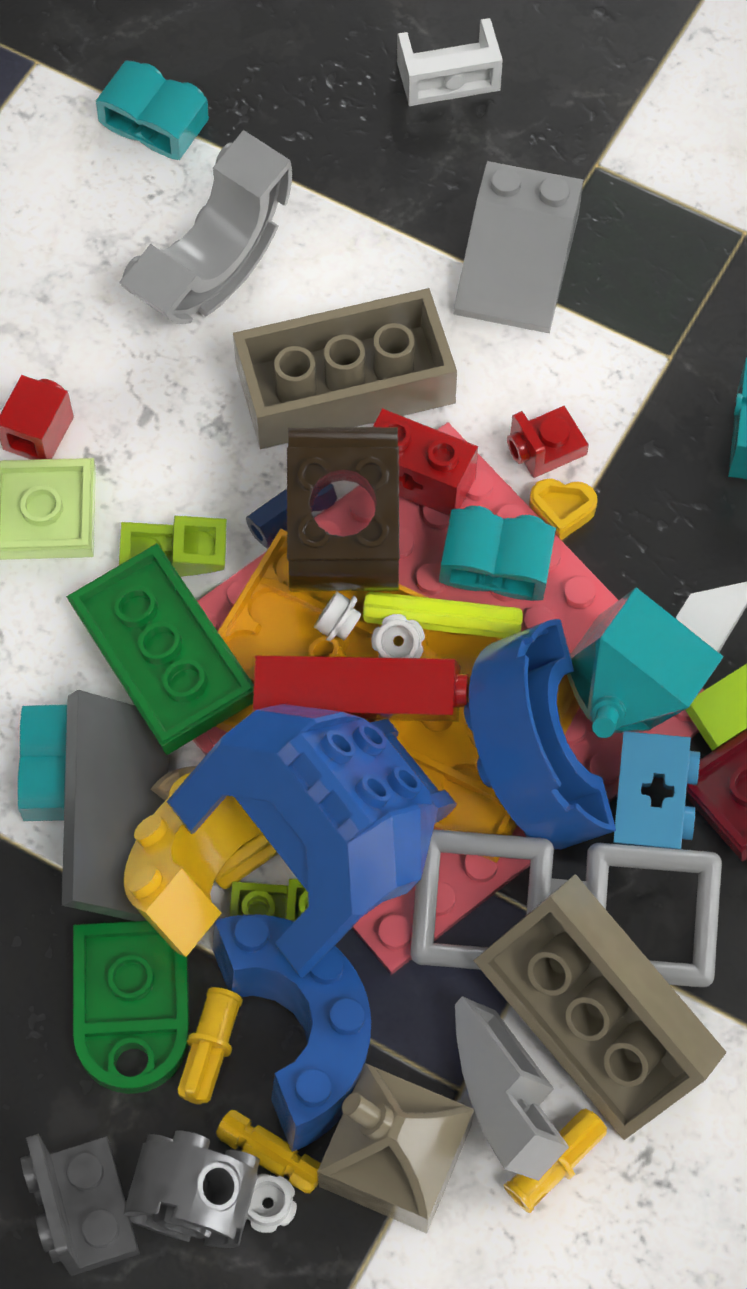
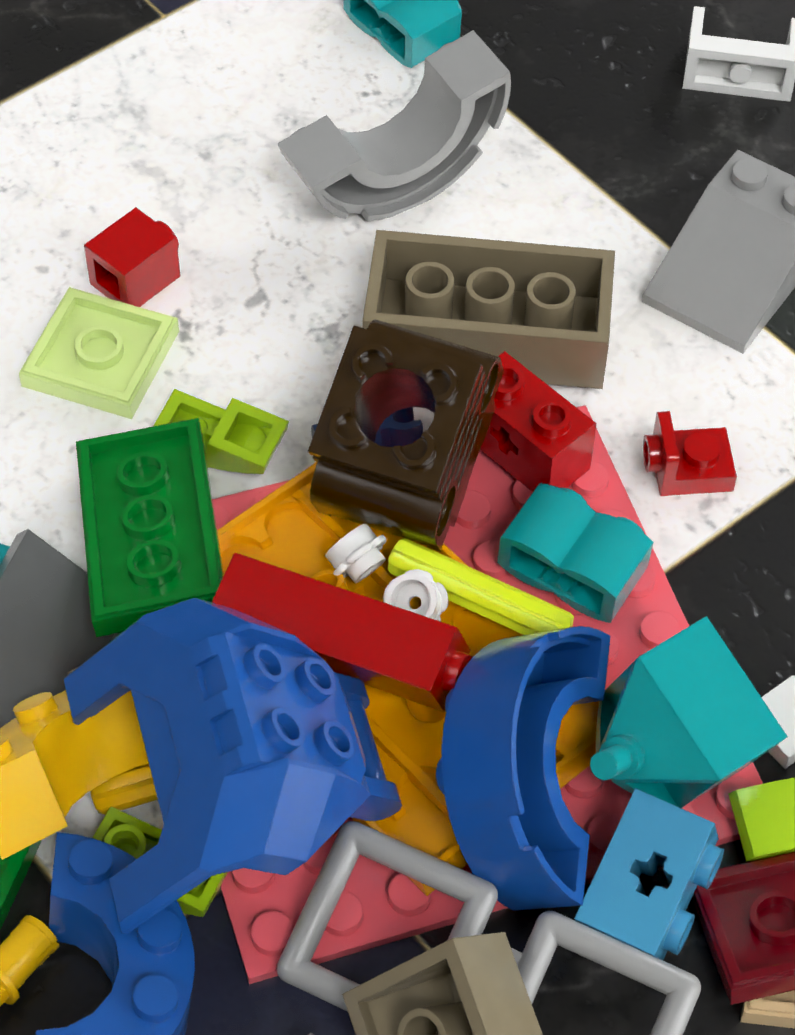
camera: 20 degrees right, 10 degrees down
yellow tile [529,479,597,541] -> none

